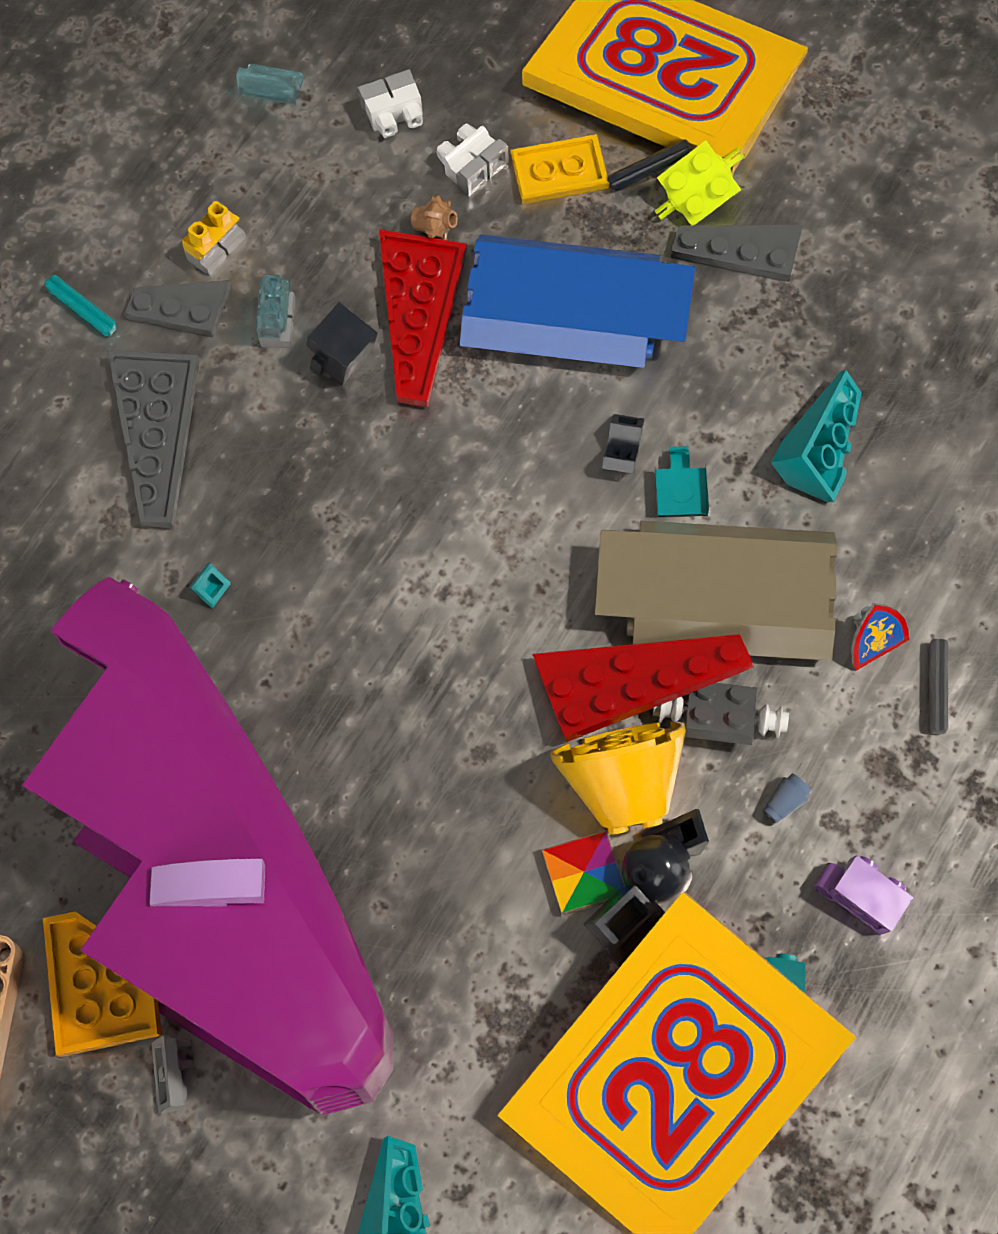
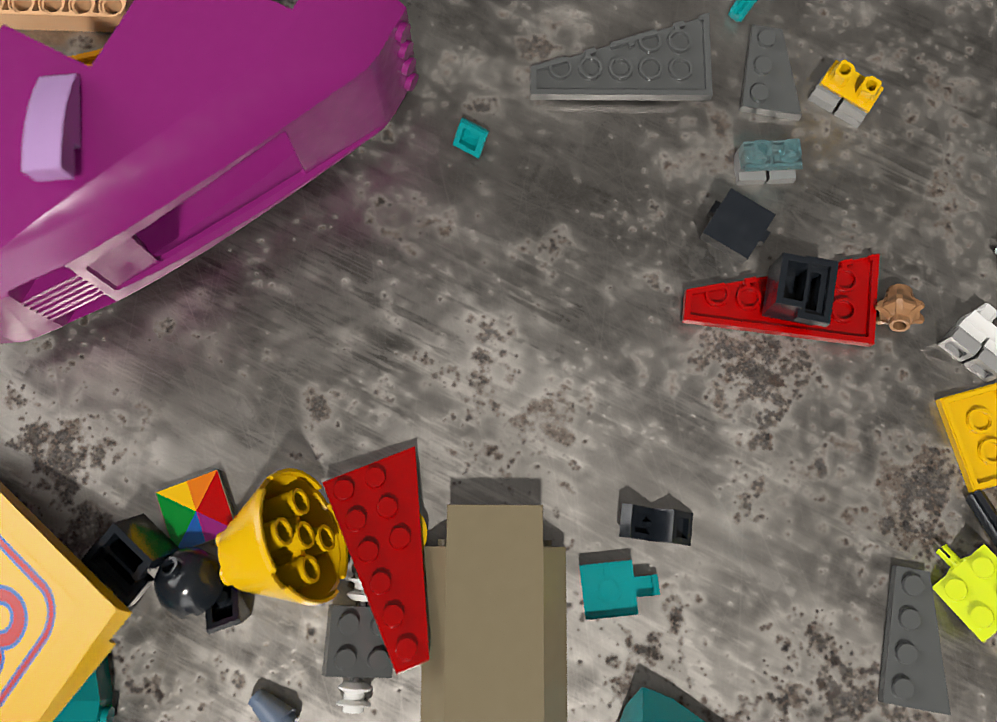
camera: 80 degrees right, 10 degrees up
blue panel [460,234,696,368] -> none
none -> black plate [762,252,839,327]

